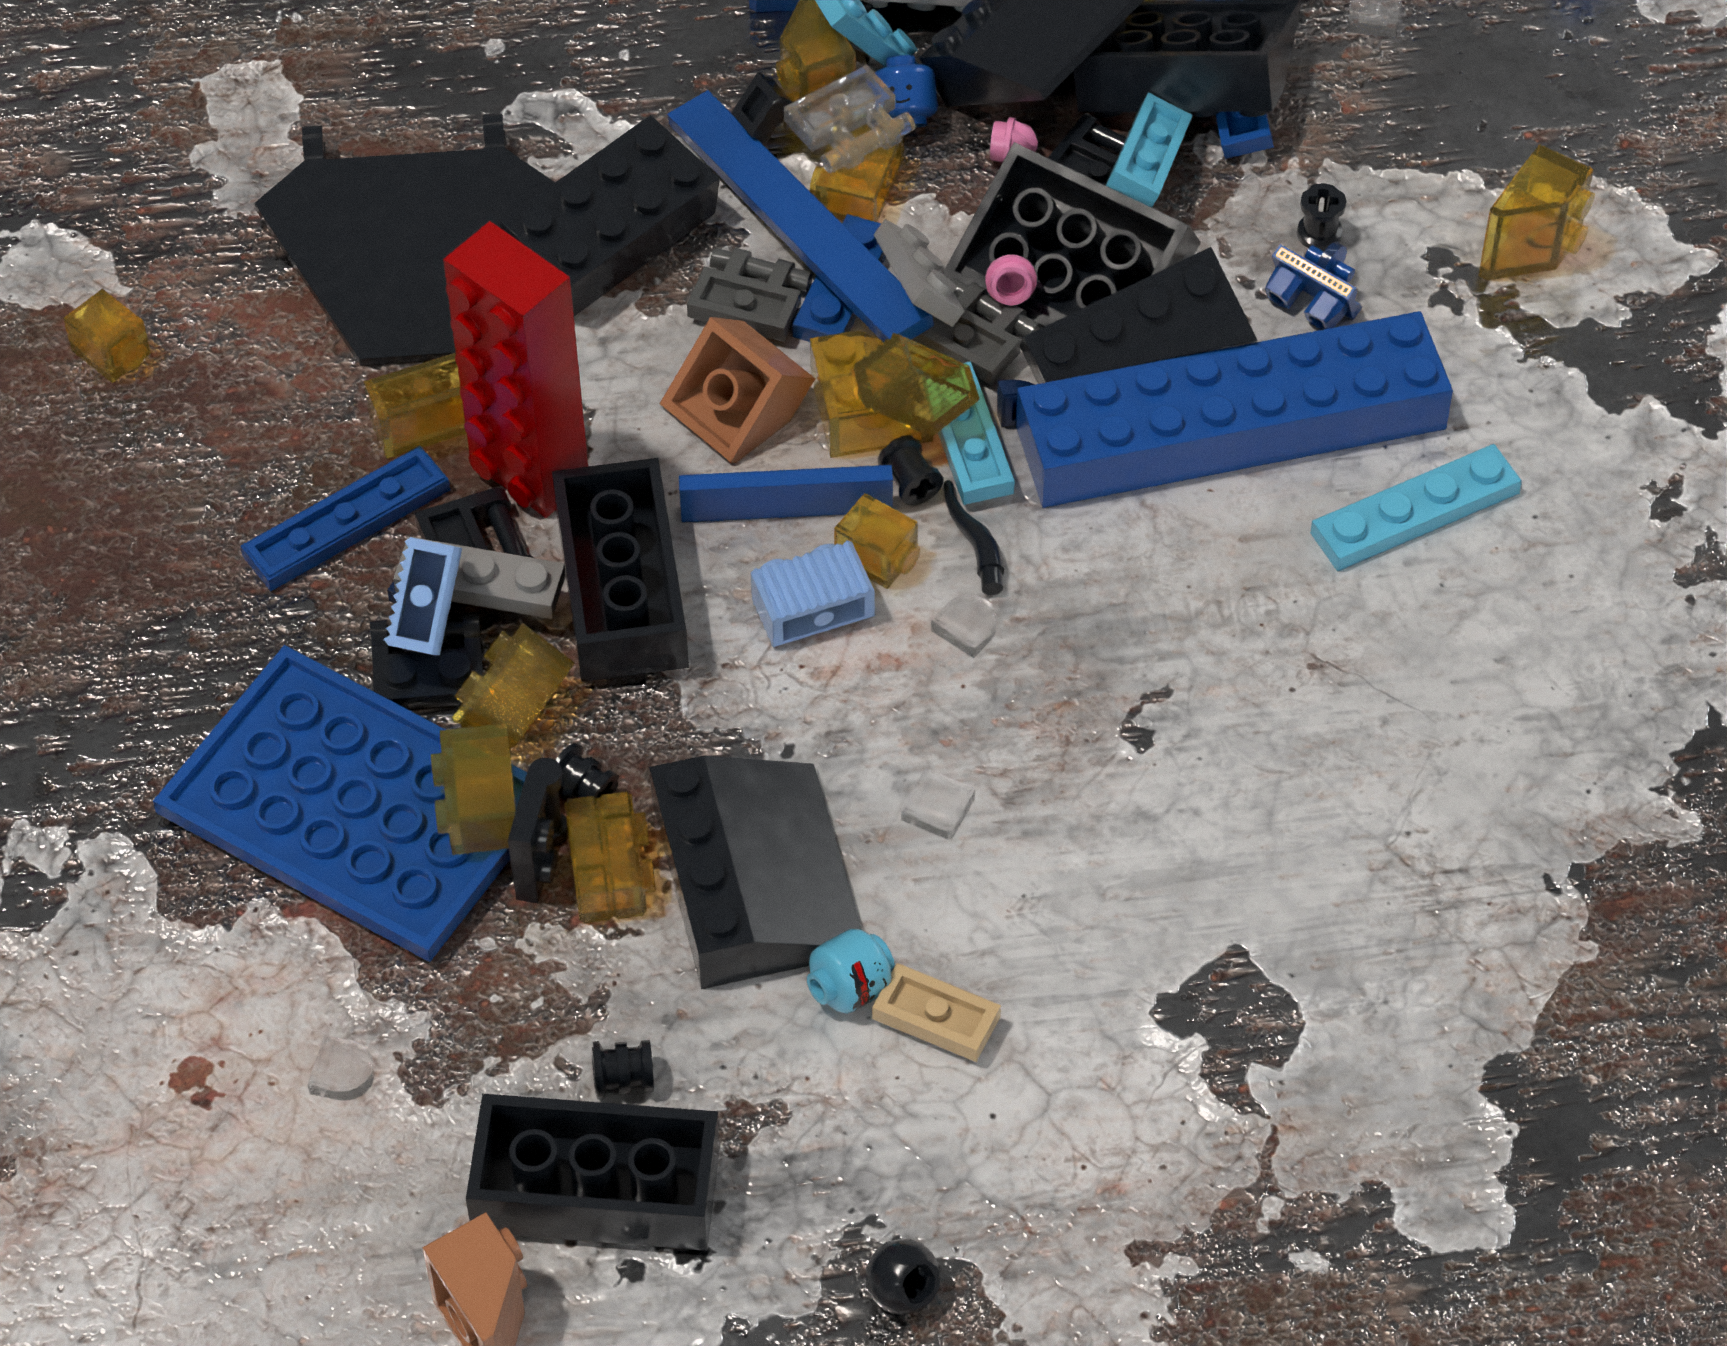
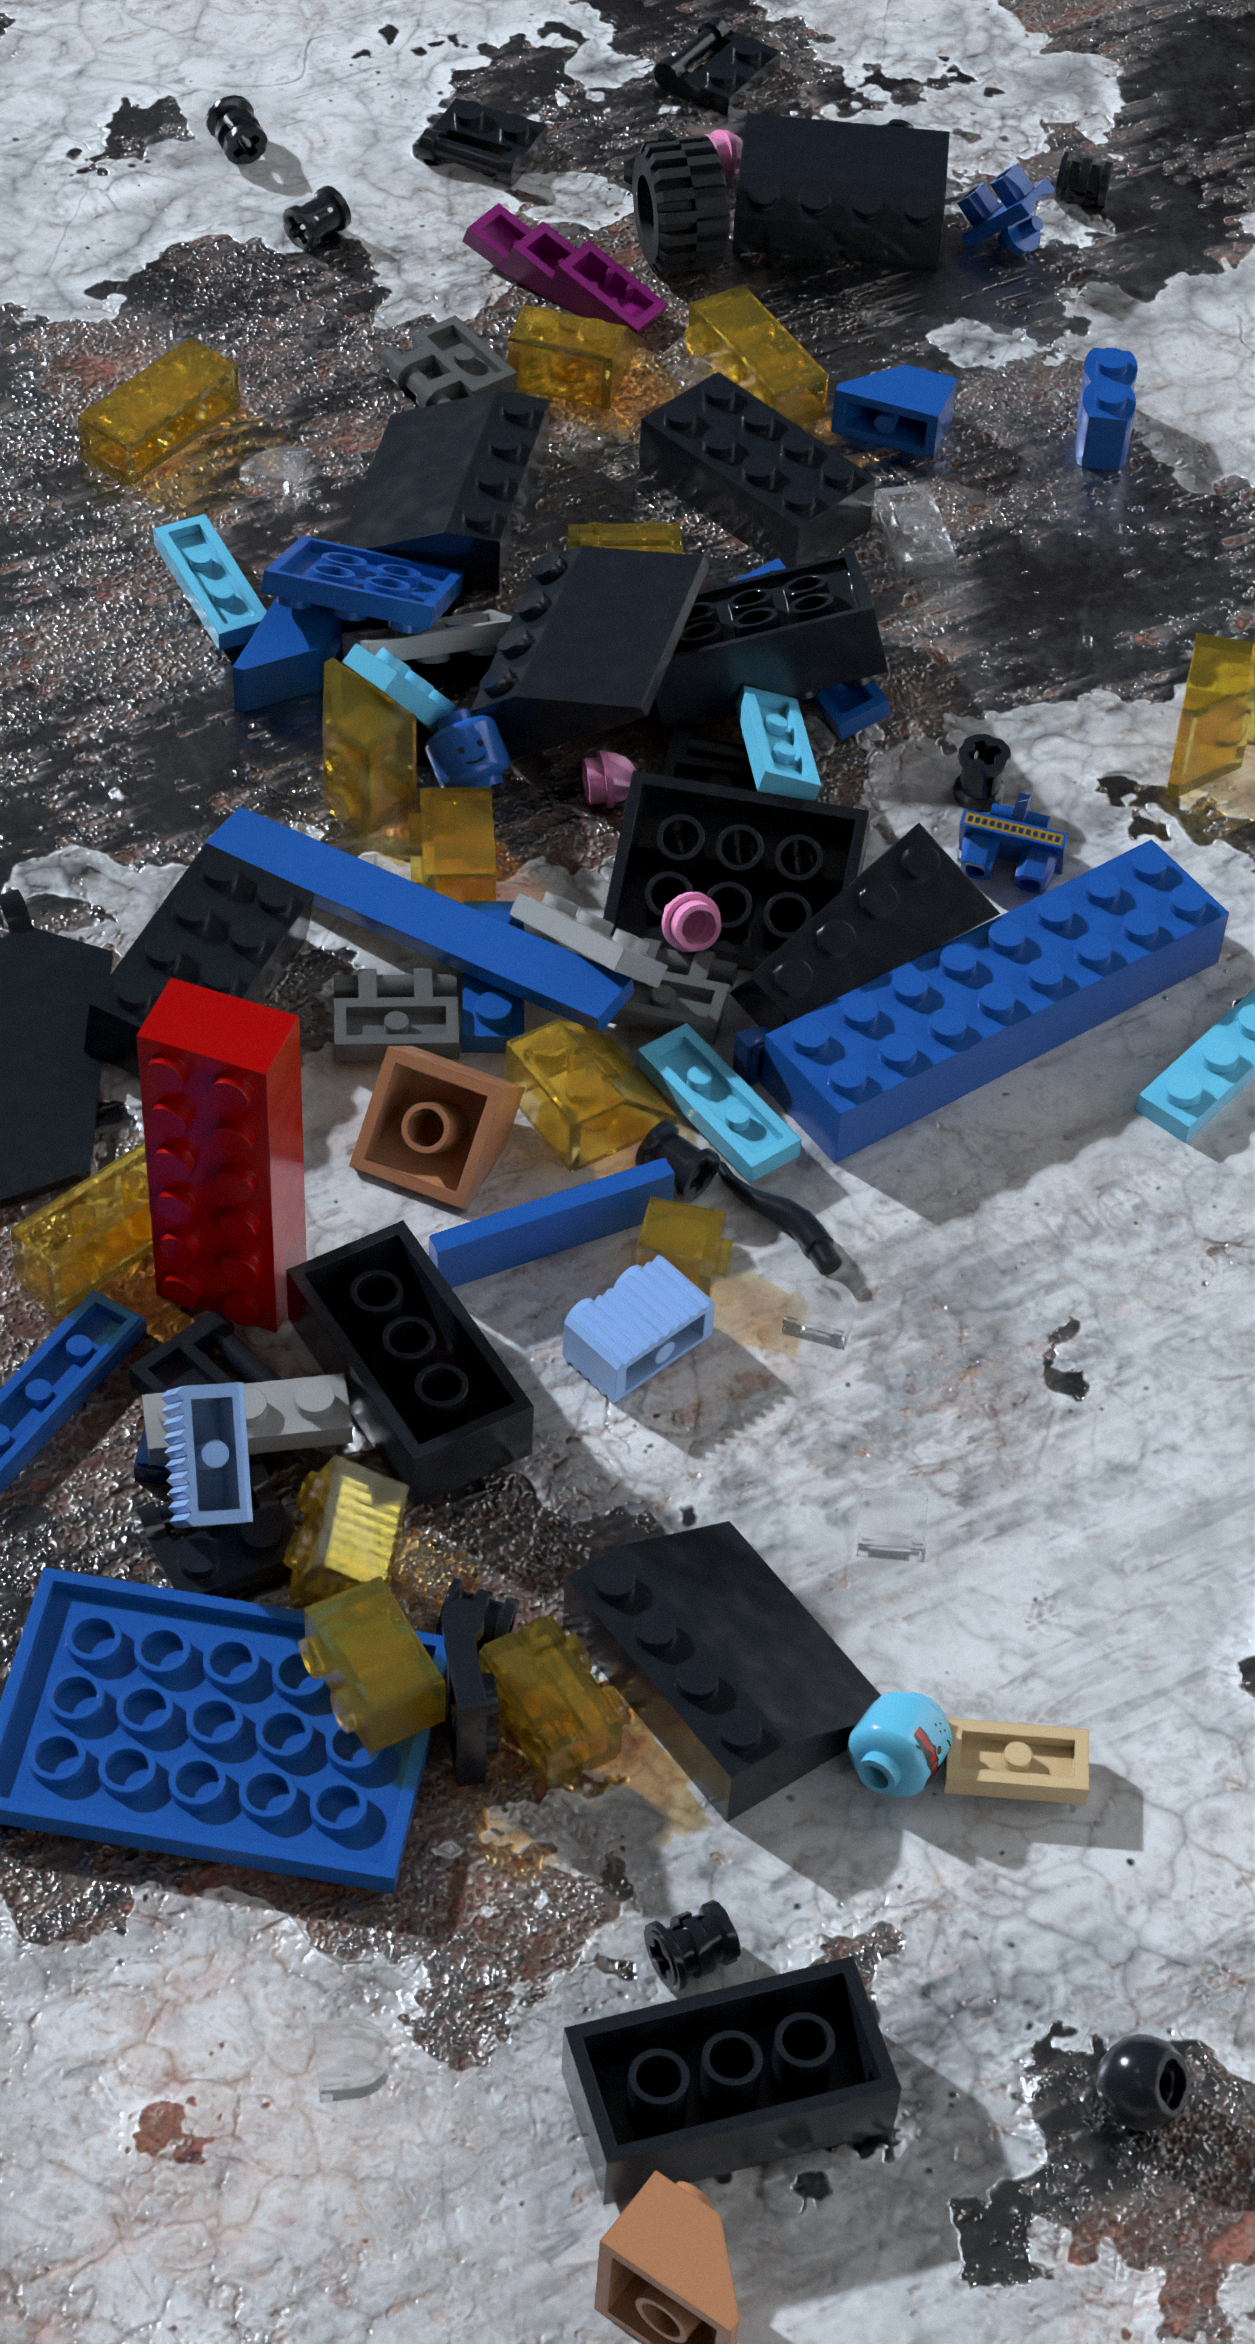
camera: 25 degrees left, 5 degrees down
black plate [731,72,793,143] -> none
clear plate [784,65,916,174] -> none
clear yellow brick [853,333,979,436] -> none

